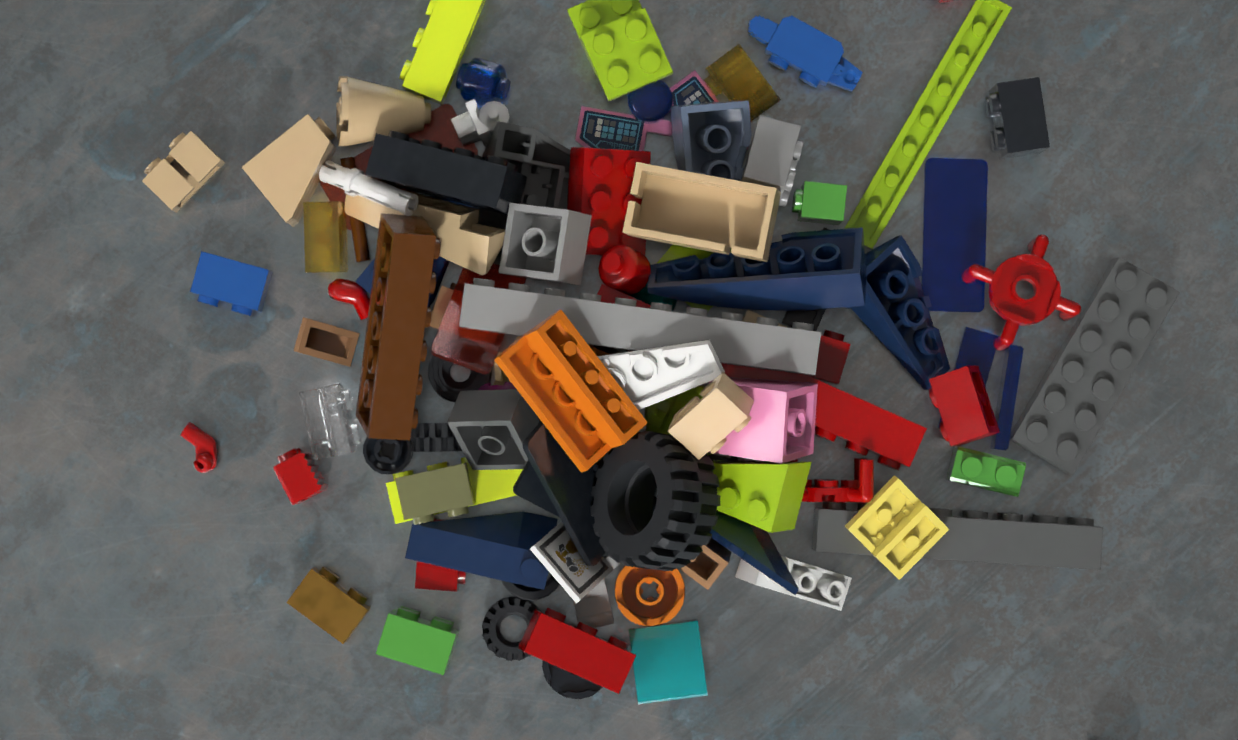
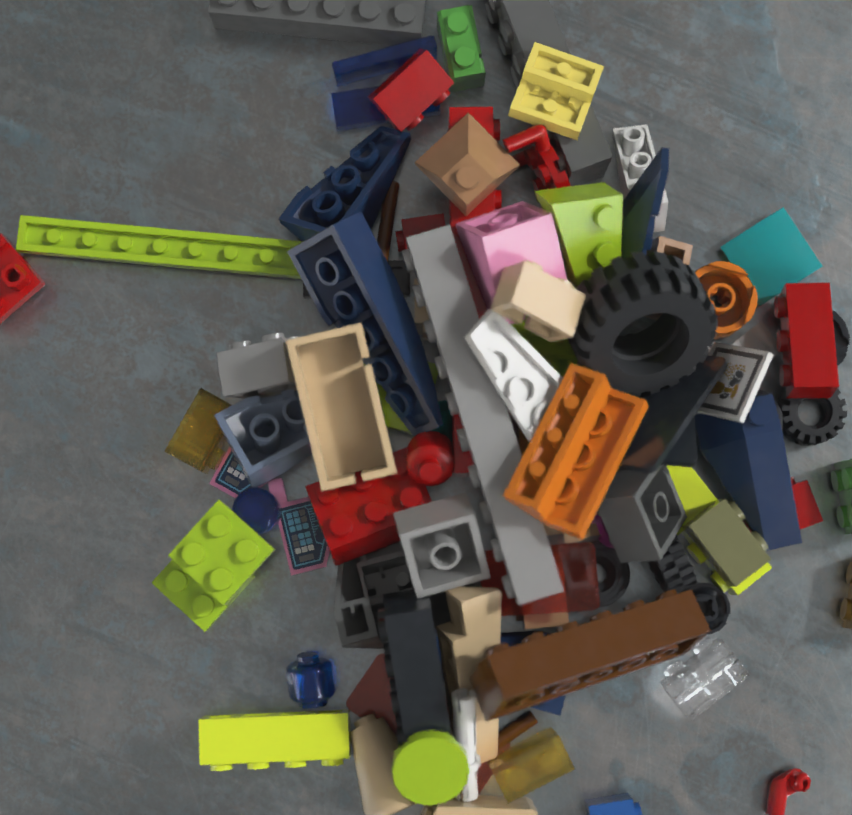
camera: 120 degrees left, 5 degrees down
red brick [272,448,328,505] -> none
medium nougat slope [294,317,360,367] -> none
red arm [328,279,370,320] -> none
white hips [451,99,510,147] -> none
blue hinge [748,15,863,92] -> none
bright green brick [792,181,847,225] -> none
clear blue piece [921,158,988,313] -> none
red plate [962,234,1081,351] -> none
black brick [985,77,1050,160] -> none
none -> reddish brown bar [377,181,400,262]
none -> lime tile [391,730,470,806]
none -> medium nougat slope [415,113,519,216]

